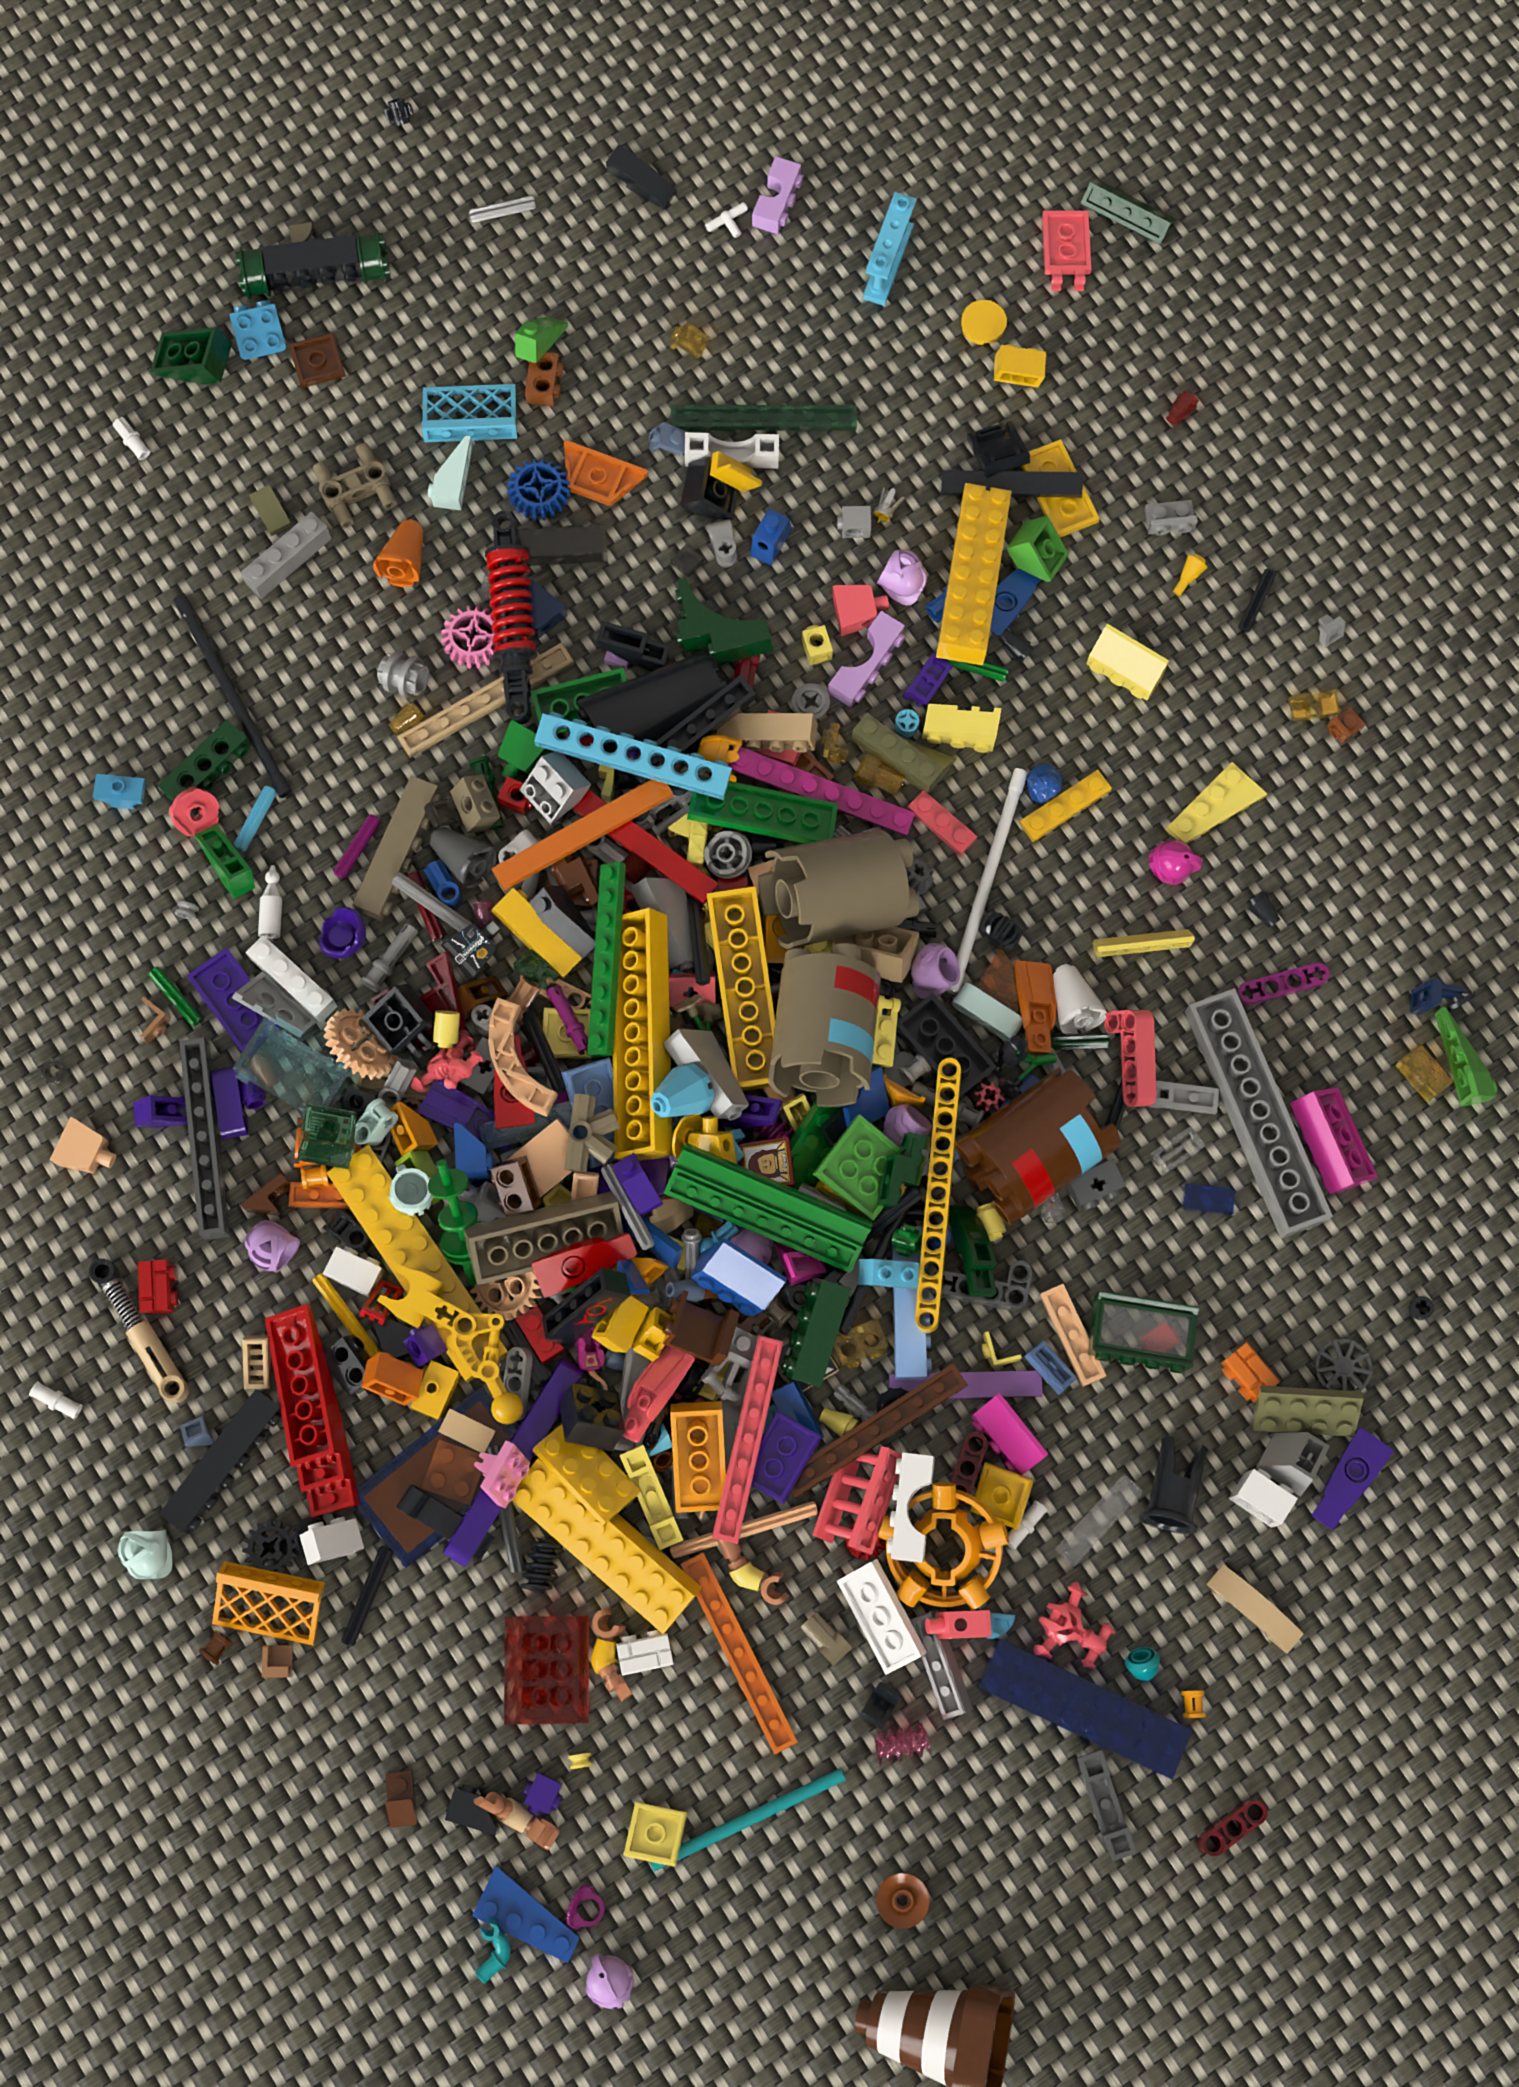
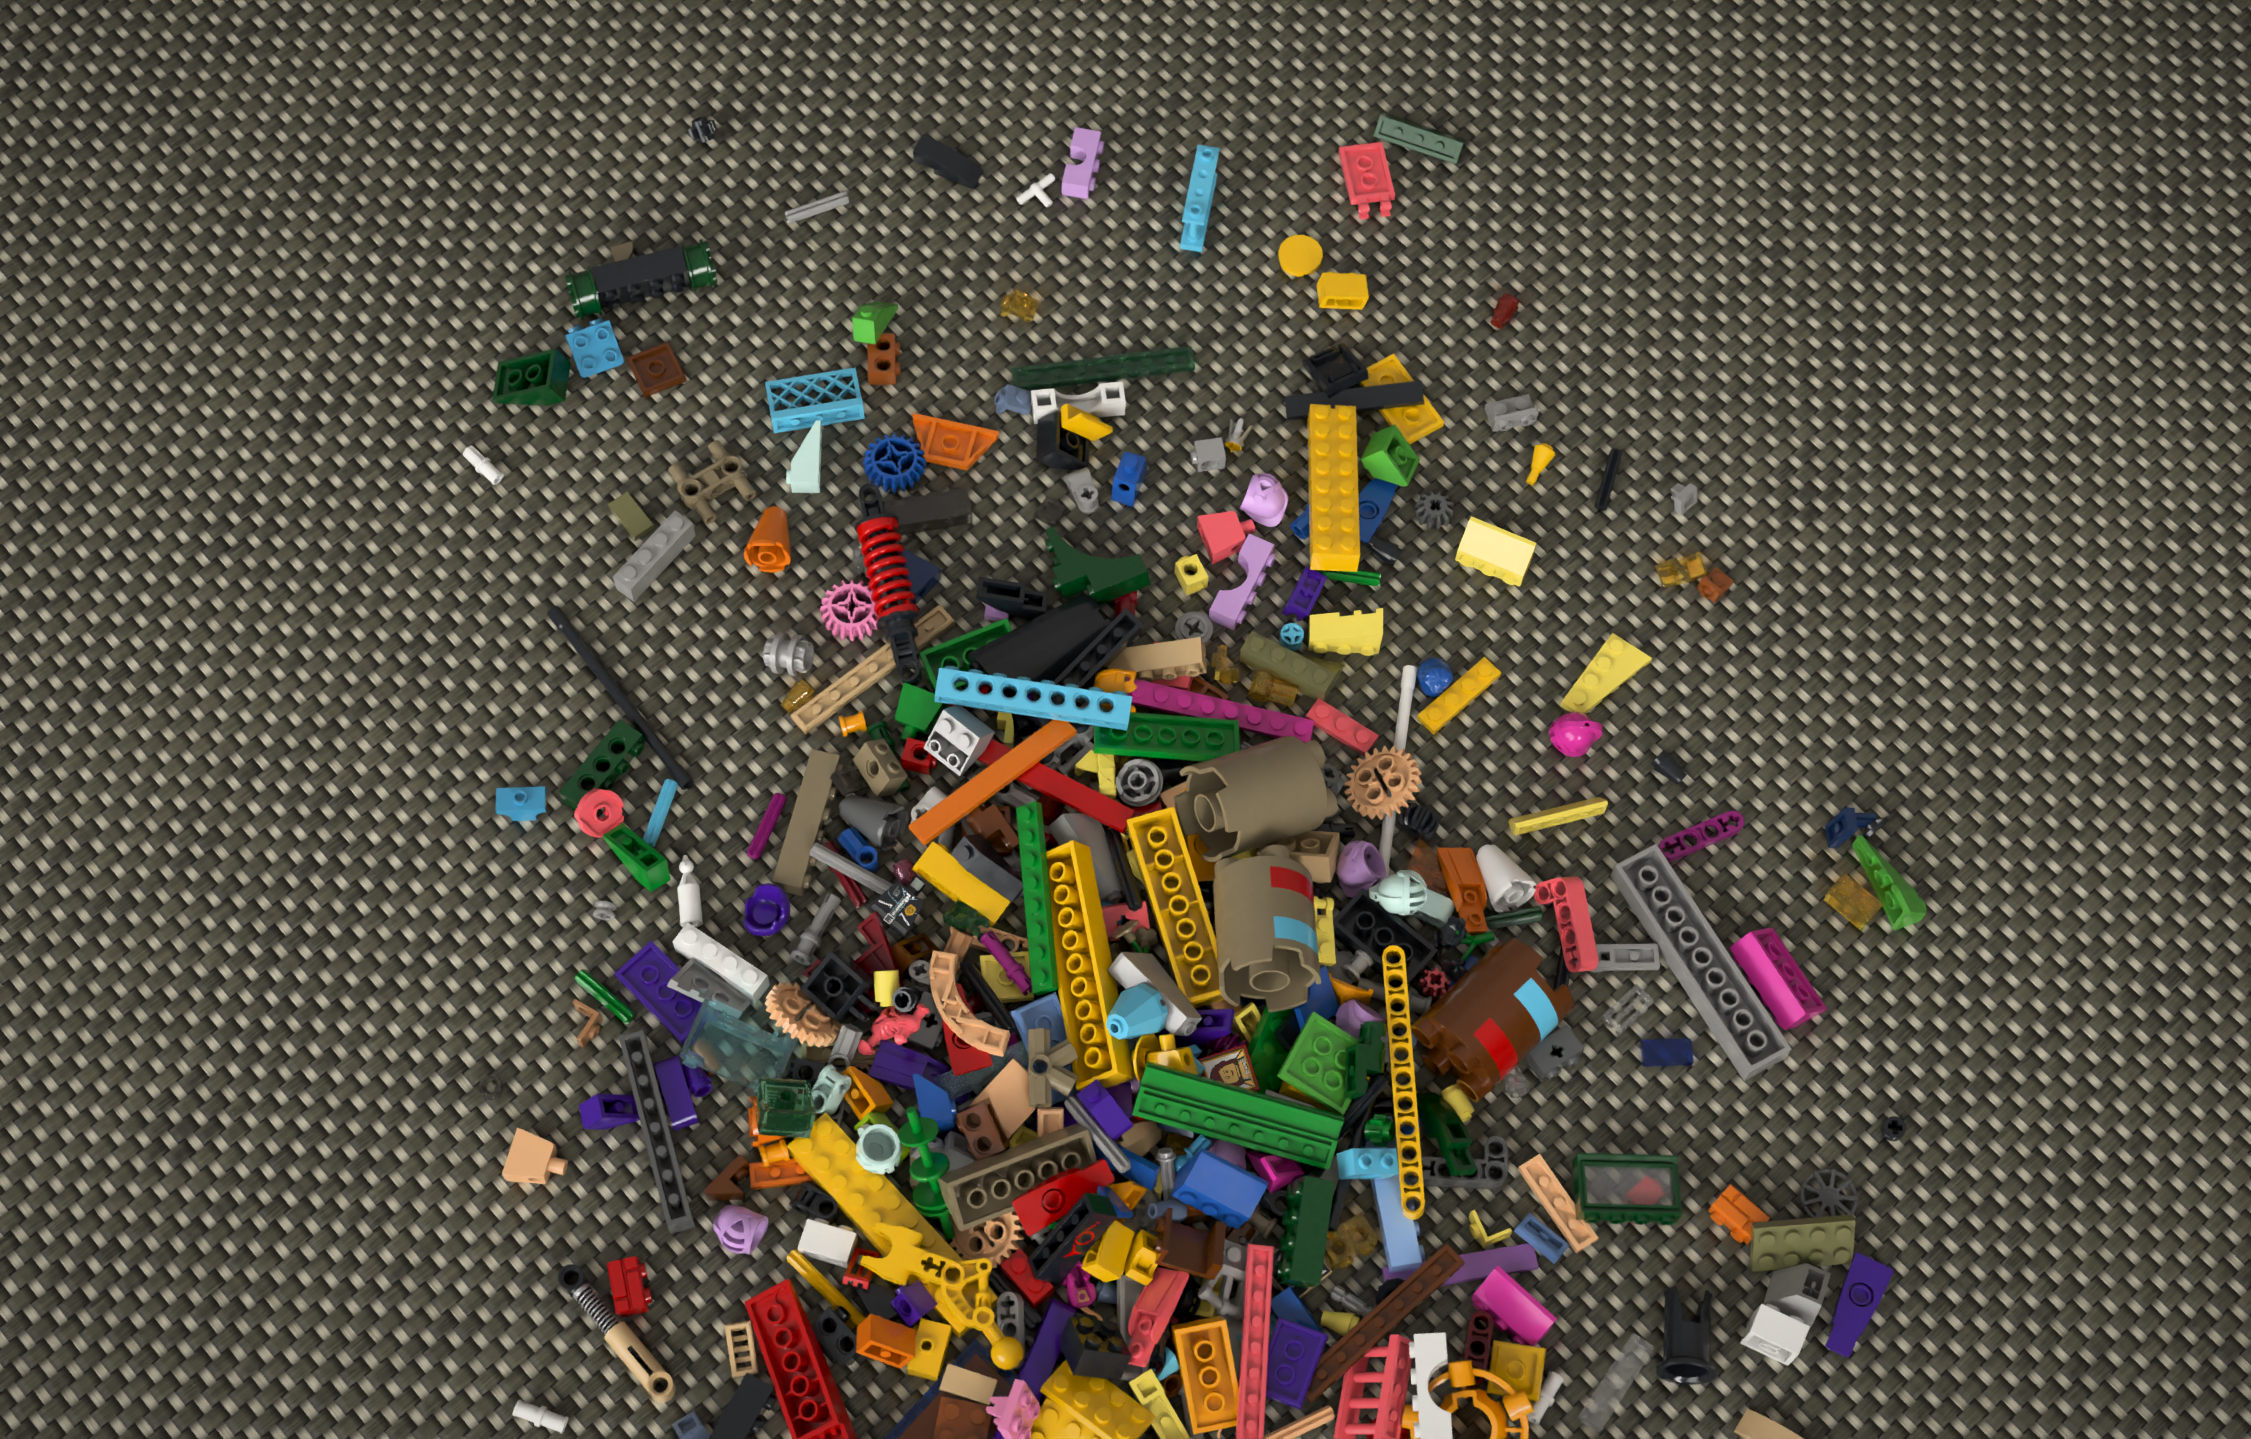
camera: 10 degrees left, 10 degrees down
none -> light orange bush [838,710,867,737]
none -> black cone [892,987,921,1012]
none -> light nougat gear [1344,746,1422,820]
none -> light aqua helmet [1369,870,1428,915]
none -> dark grey gear [1415,490,1454,530]

